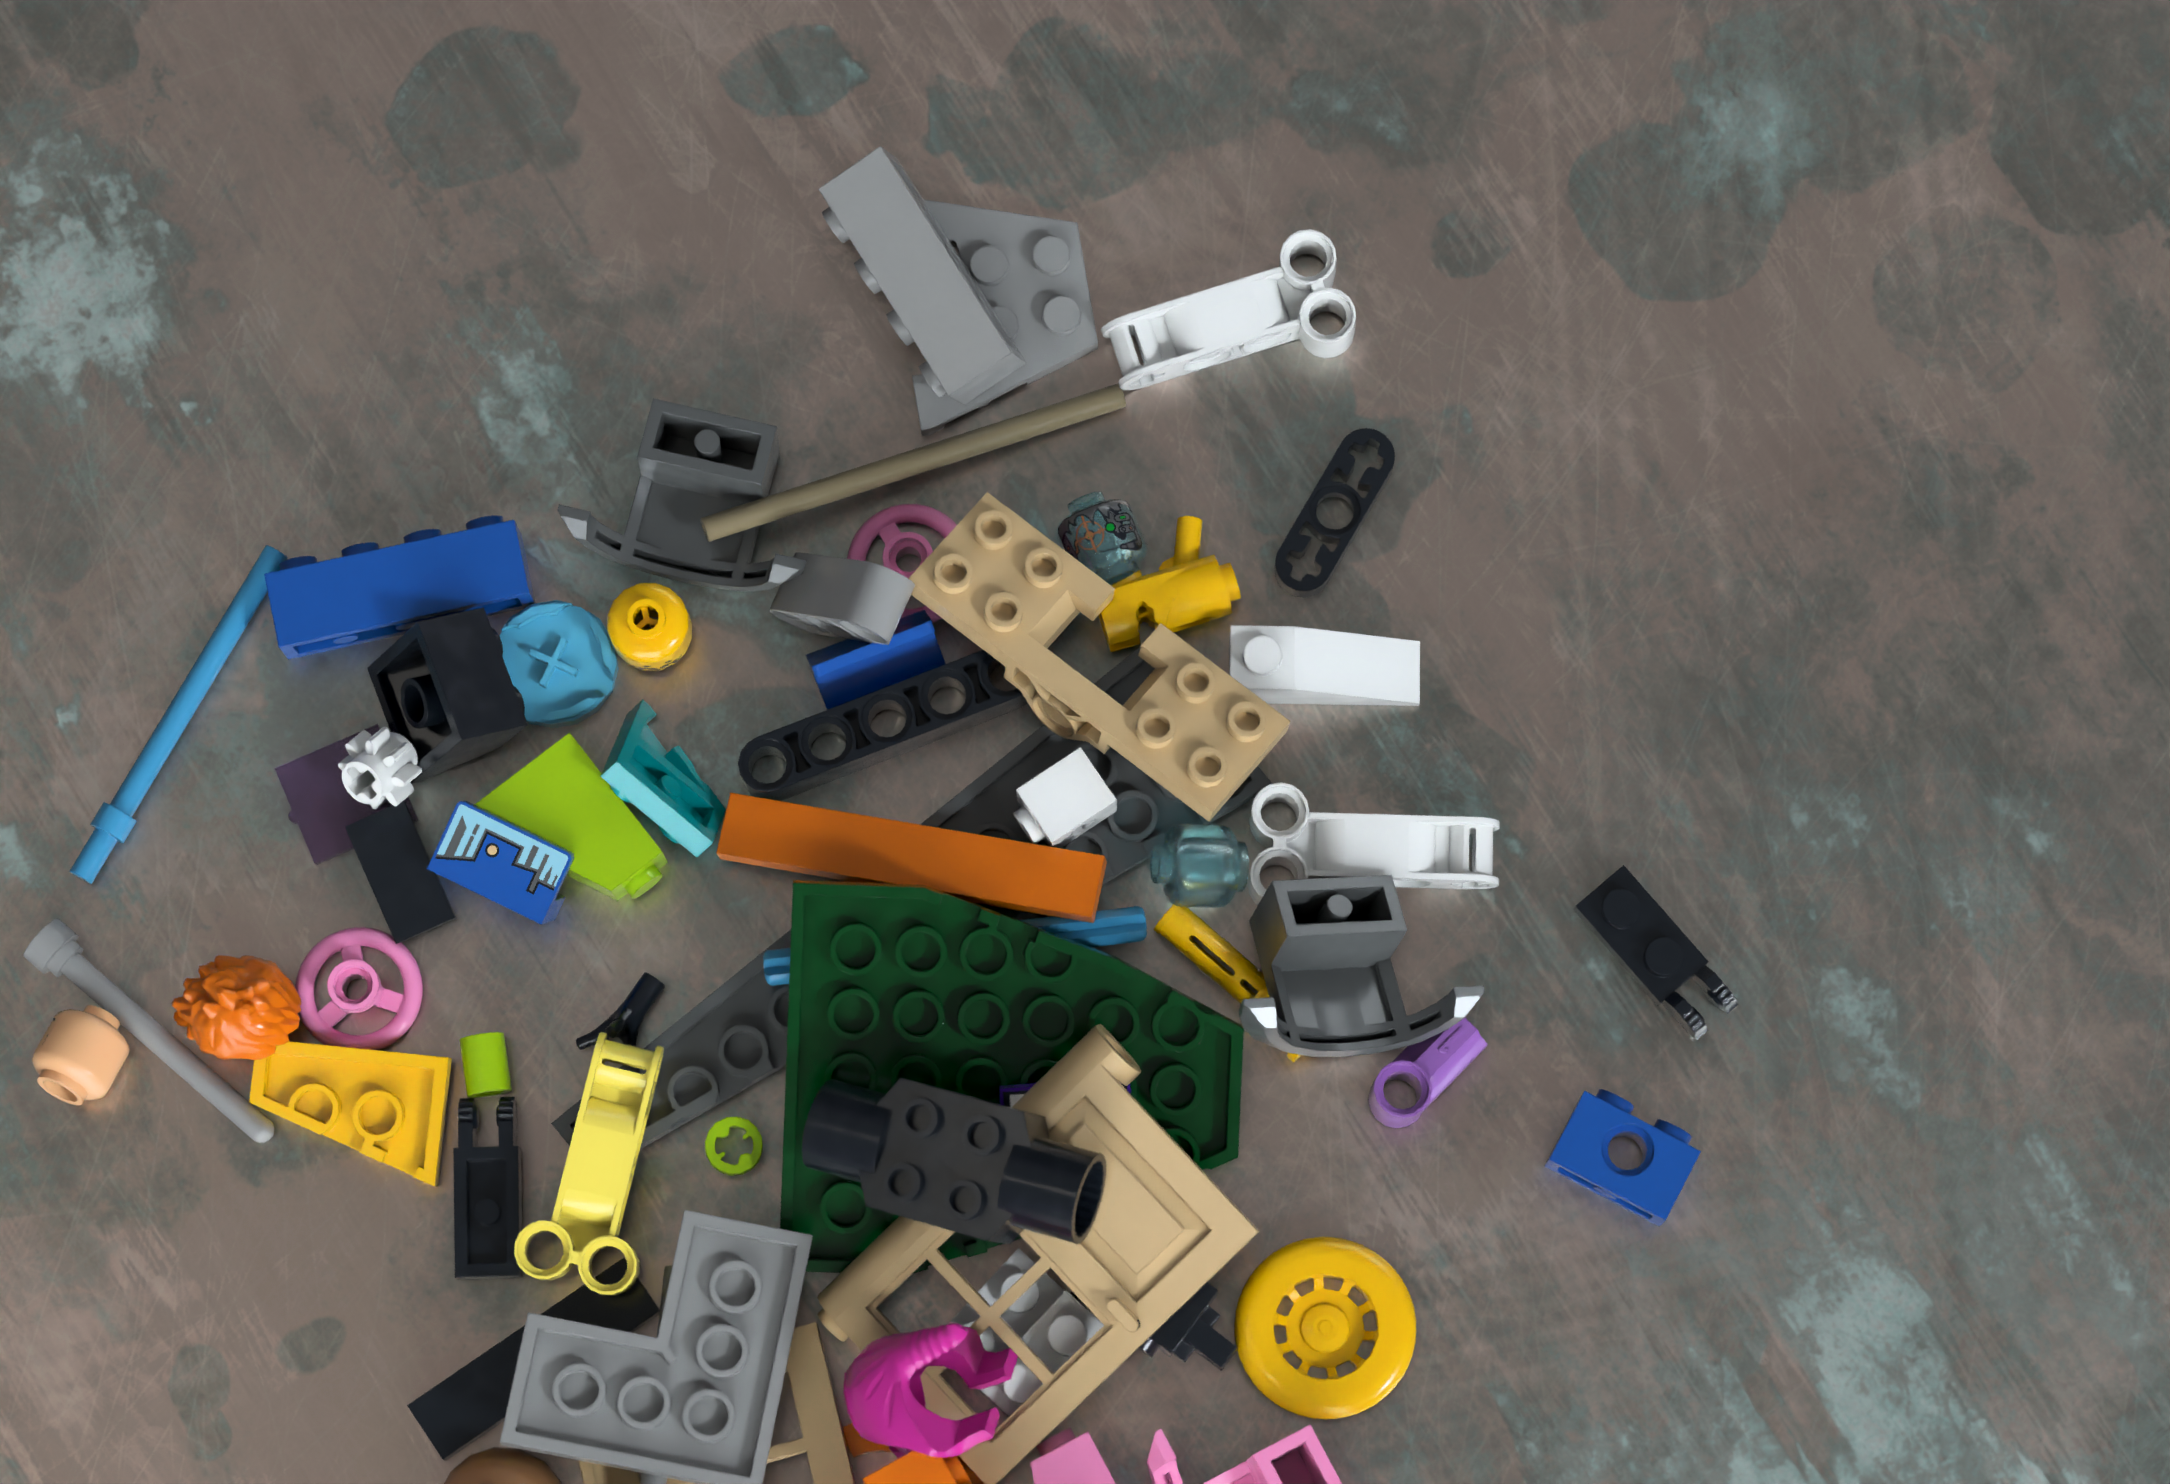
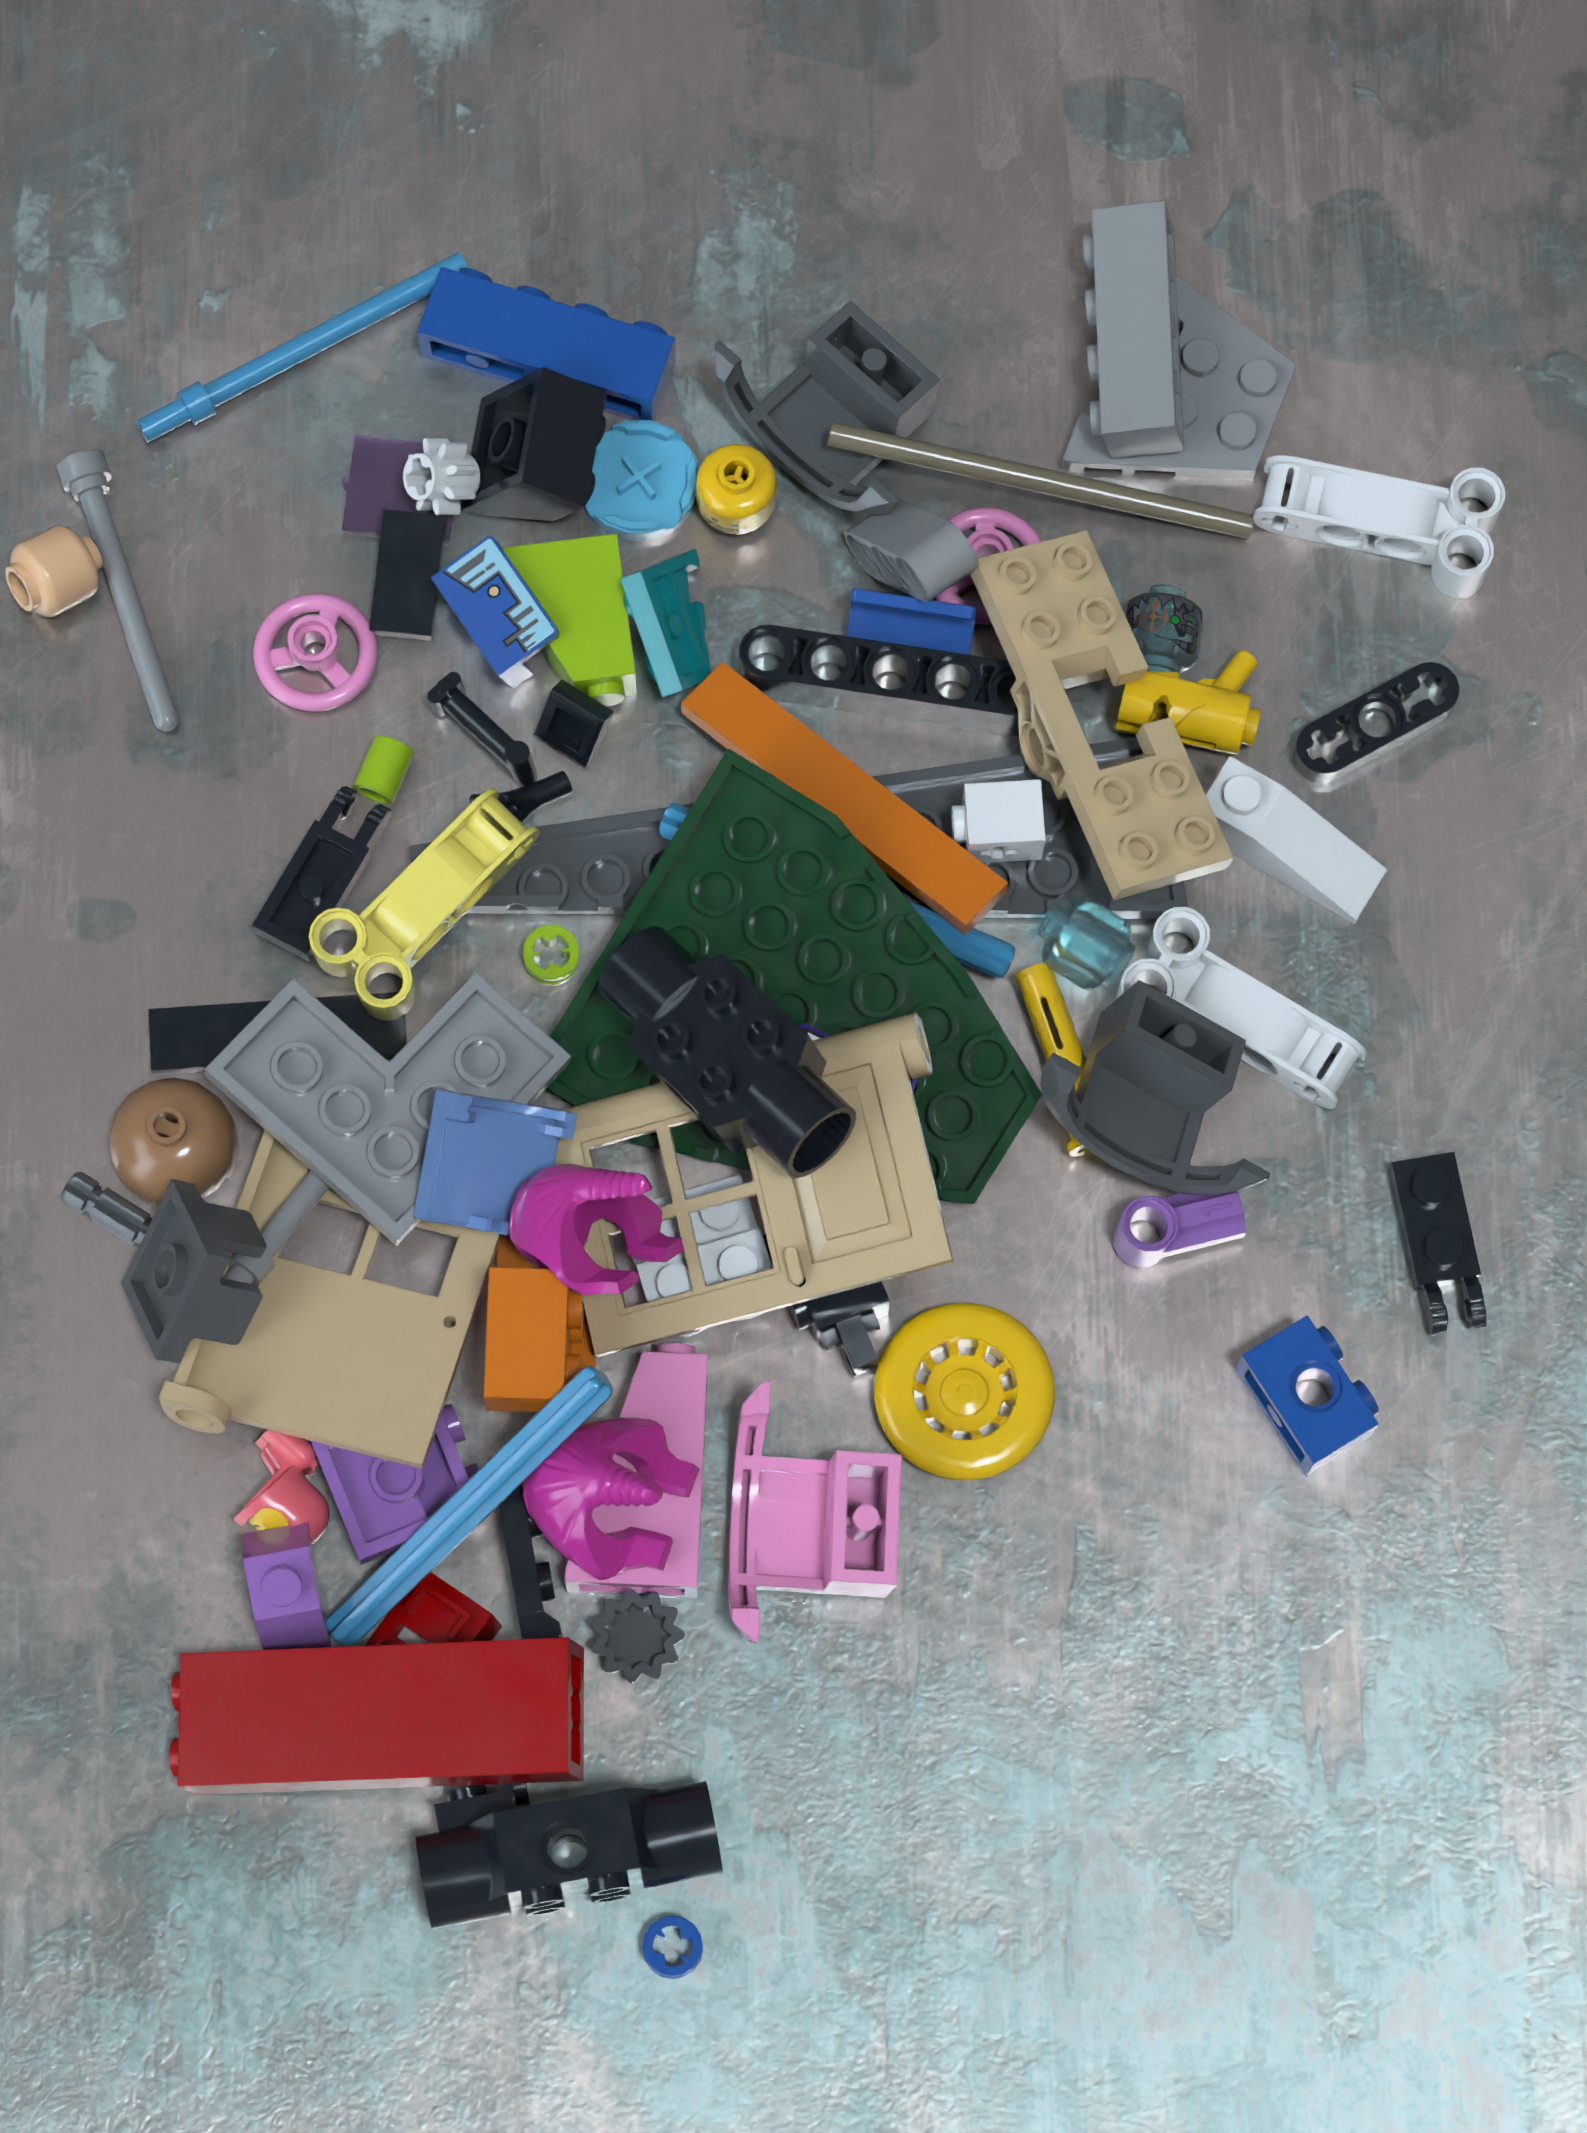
camera: 25 degrees right, 5 degrees down
orange hair [171,955,302,1060] -> none
yellow wing [249,1041,452,1187] -> none
none -> medium blue piece [413,1089,577,1235]
none -> black piece [427,672,537,787]
none -> black tile [534,679,614,766]

